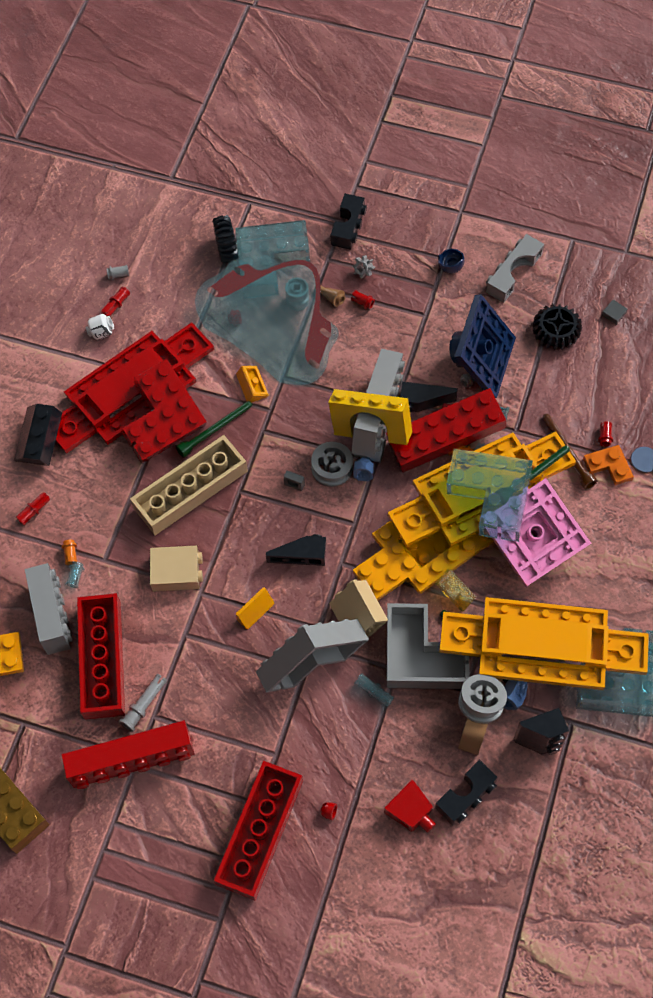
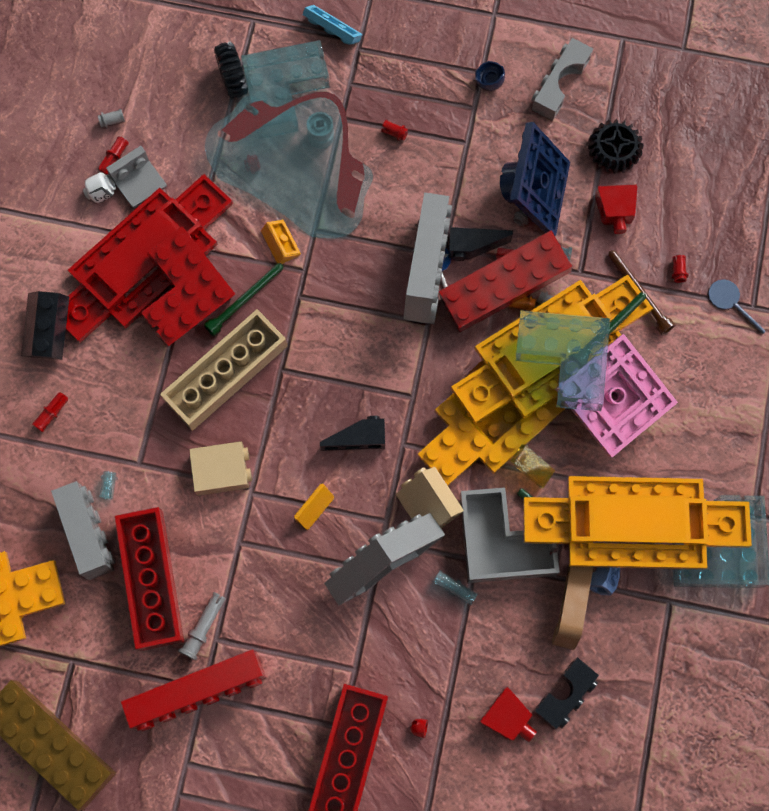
camera: 10 degrees left, 10 degrees up
orange pin [61,539,78,566] -> none
dark grey tile [284,471,305,491] -> none
light grey wheel [311,442,353,487] -> none
medium nougat cone [314,286,345,307] -> none
yellow arch [328,389,412,445] -> none
black arch [330,193,367,250] -> none
light grey gear [352,255,375,278] -> none
medium blue rock [353,457,374,481] -> none
light grey wheel [458,674,507,724] -> none
black slope [514,708,569,755] -> none
orange plate [583,445,634,485] -> none
dark grey tile [602,300,628,325] -> none
none -> light grey bracket [106,146,167,208]
none -> medium azure plate [302,5,363,45]
none -> red torso [595,184,637,234]

